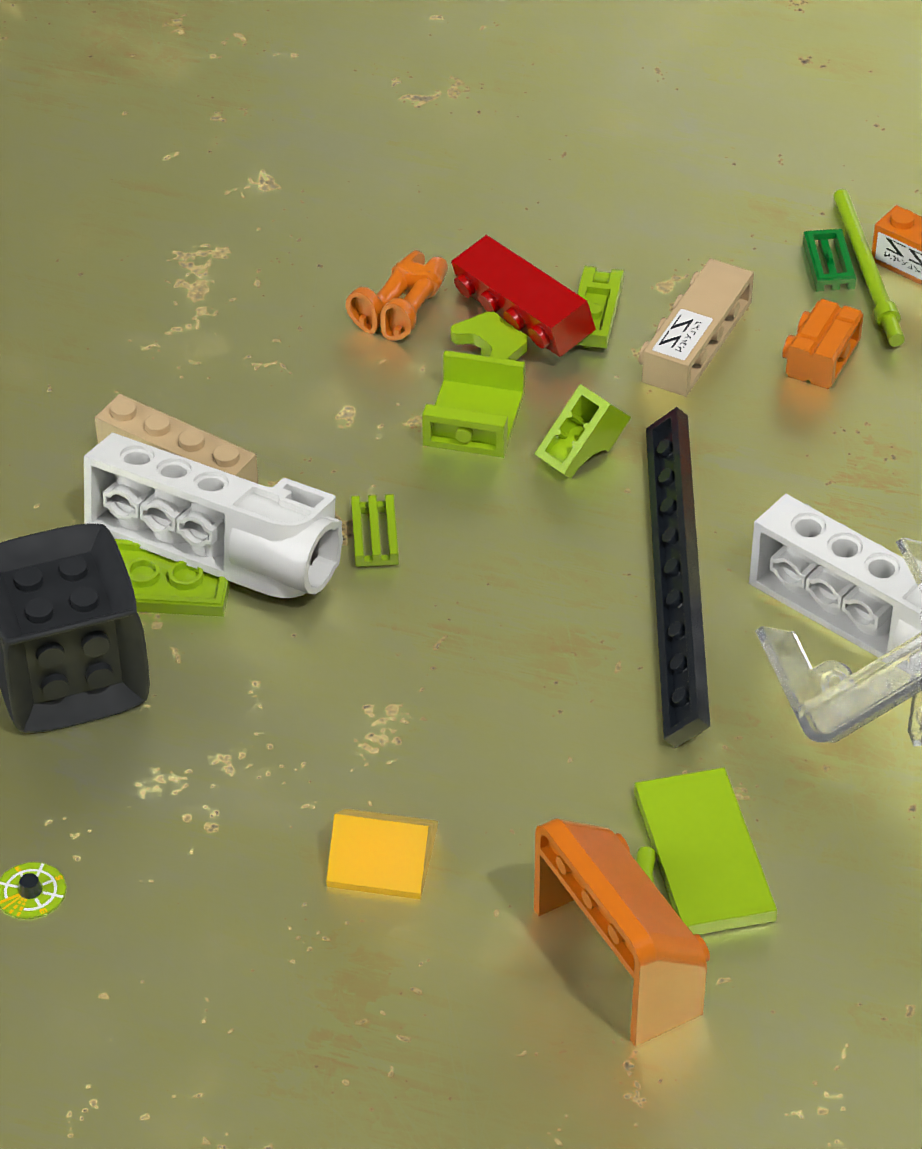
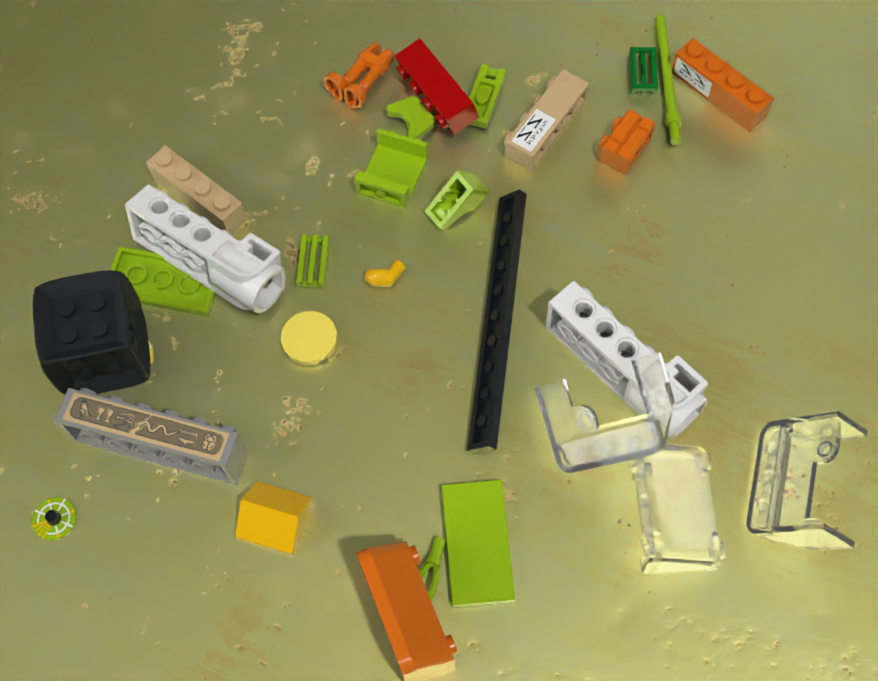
camera: 10 degrees right, 20 degrees up
none -> brick [54,388,248,486]
none -> light yellow tile [281,311,338,366]
none -> yellow arm [364,260,406,287]

